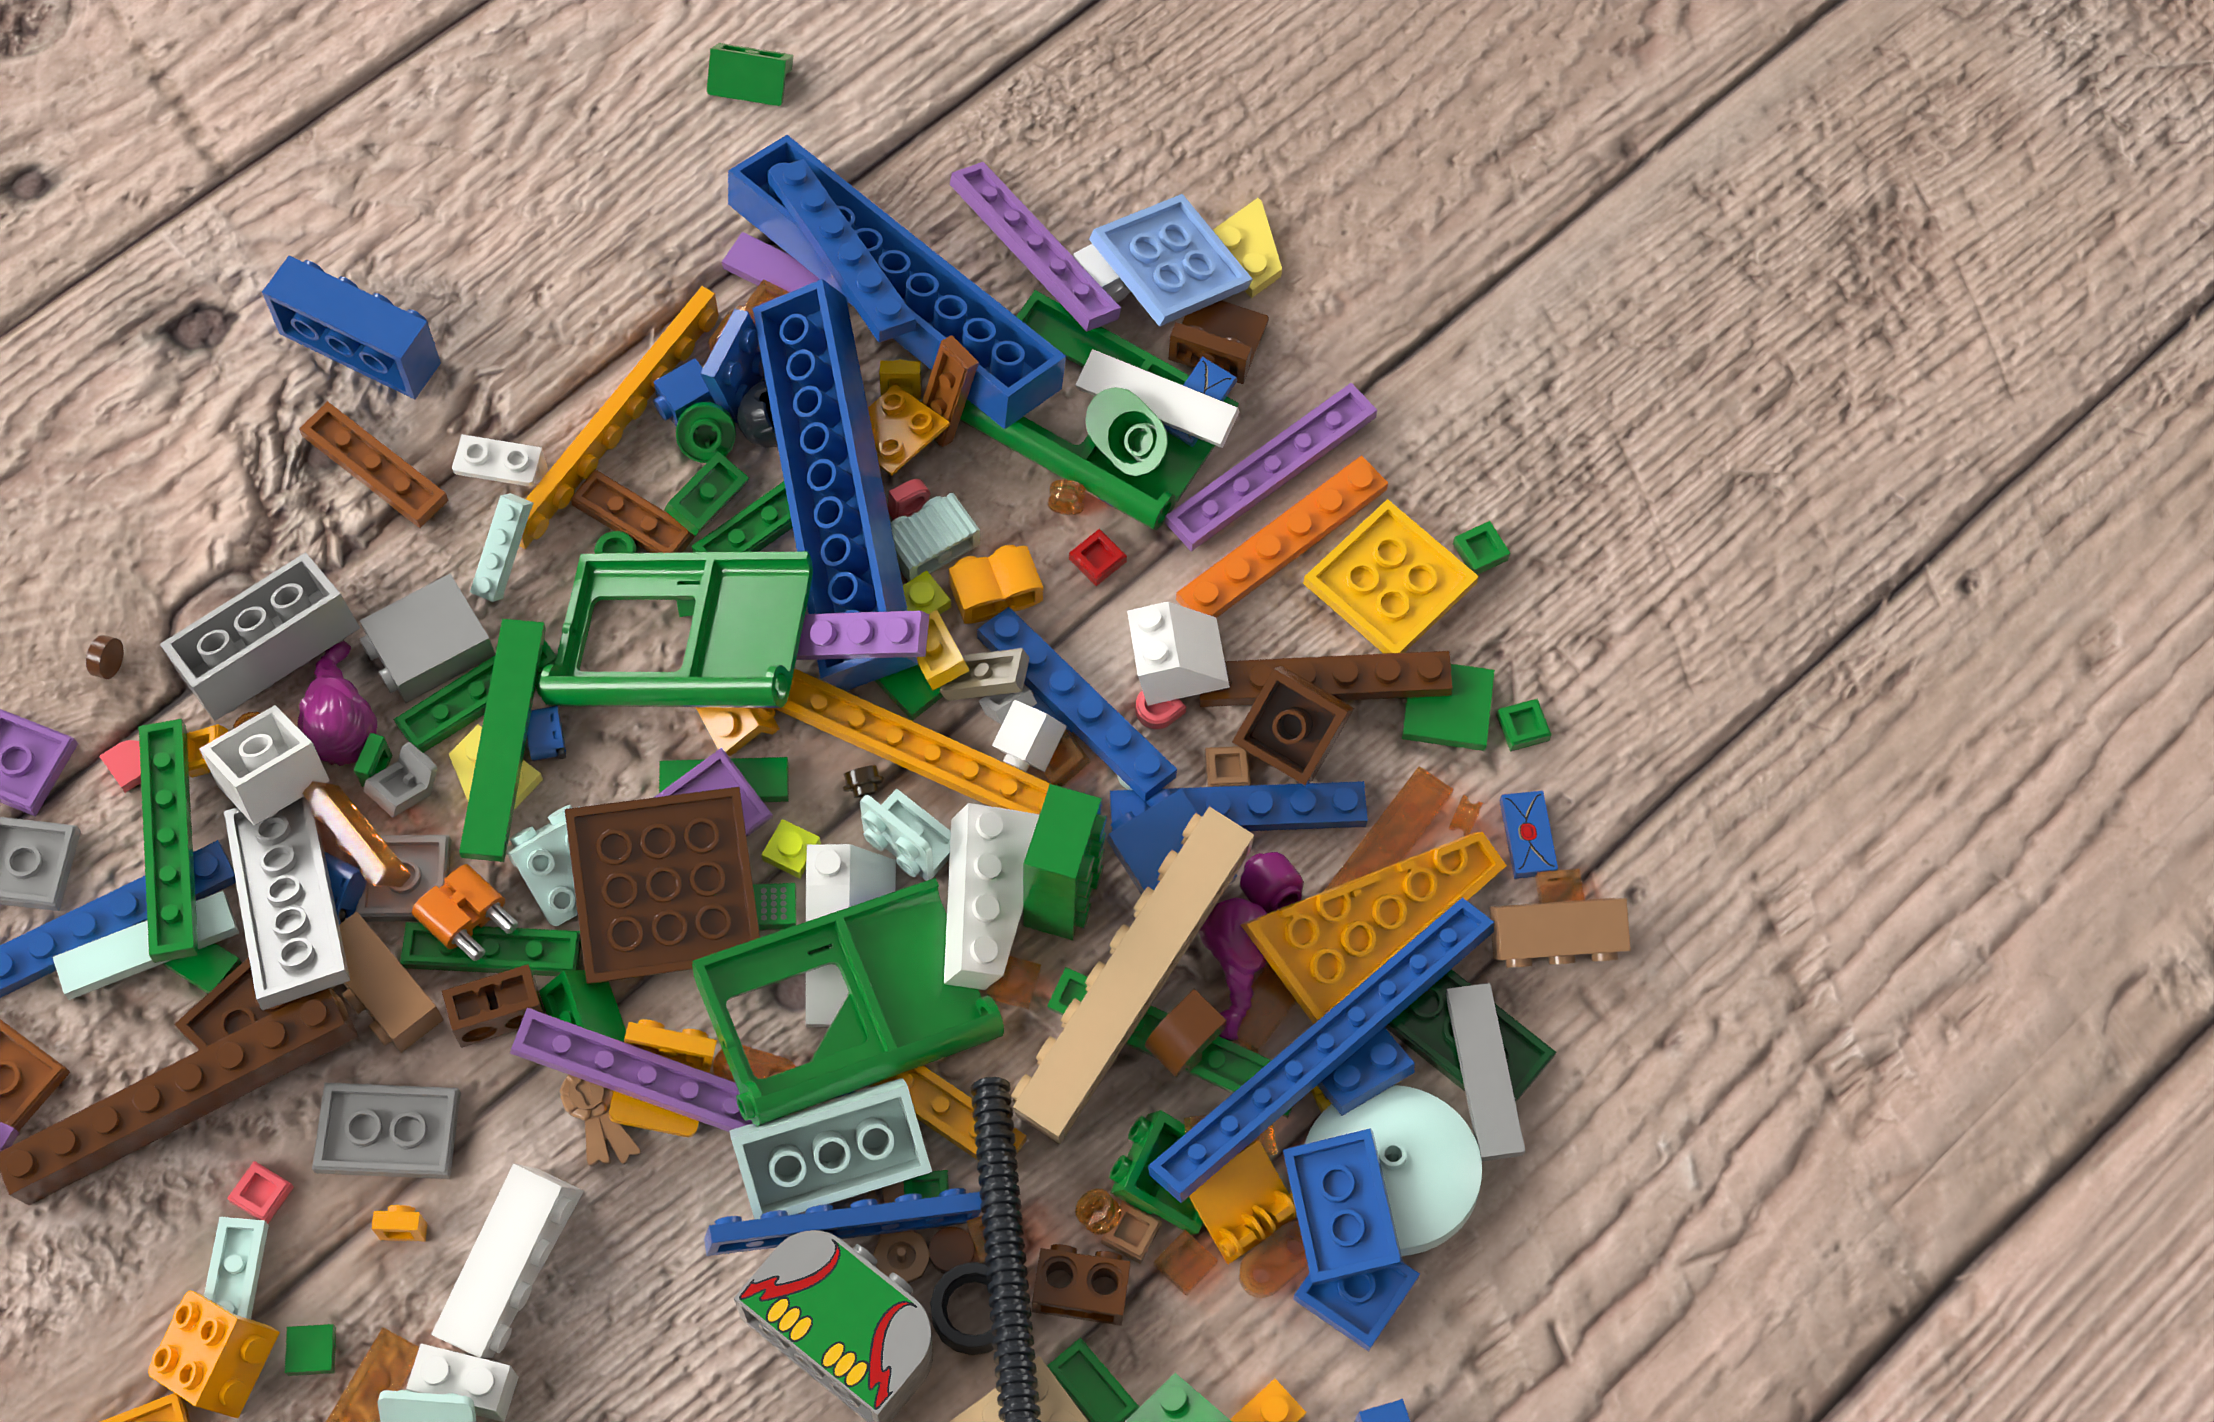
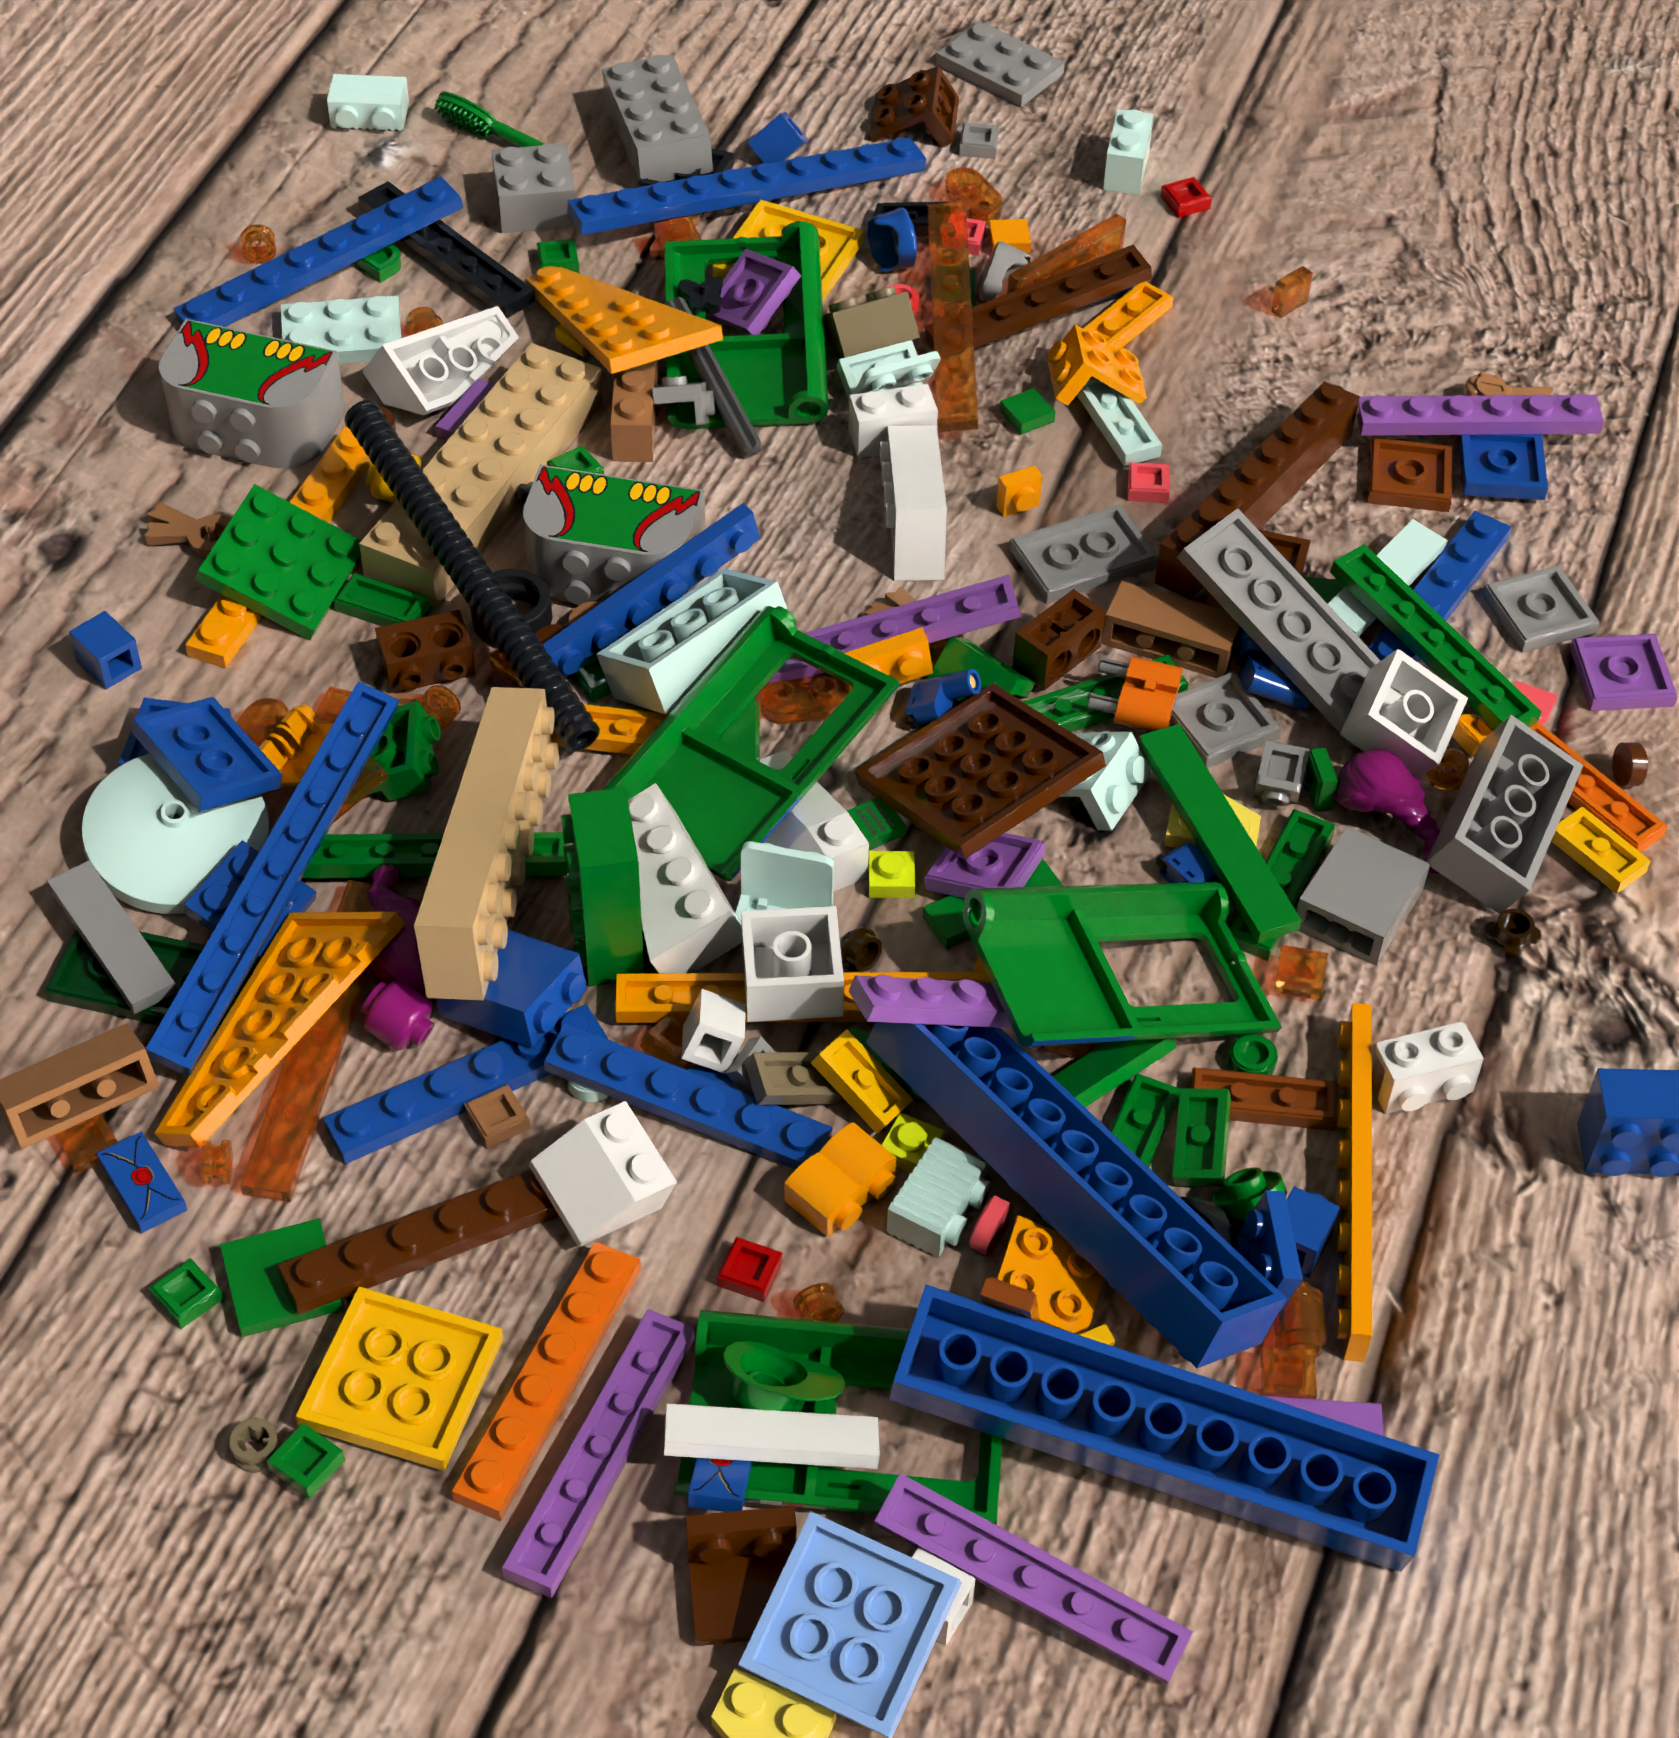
camera: 155 degrees right, 15 degrees down
dark orange plate [299,401,449,528] -> none
clear orange plate [302,781,412,888] -> none
light aqua piece [470,493,533,602] -> none
green panel [706,43,794,106] -> none
blue plate [768,159,916,343] -> none
reddish brown brick [1145,988,1227,1077] -> none
reddish brown brick [1232,666,1355,785] -> none
none -> dark tan bush [229,1418,280,1473]
none -> white brick [741,906,844,1022]
none -> blue piece [905,669,981,729]
none -> clear orange plate [1273,945,1328,1001]
none -> dark brown plate [1485,909,1541,956]
none -> orange tile [1530,722,1668,852]
none -> yellow plate [1551,806,1651,894]

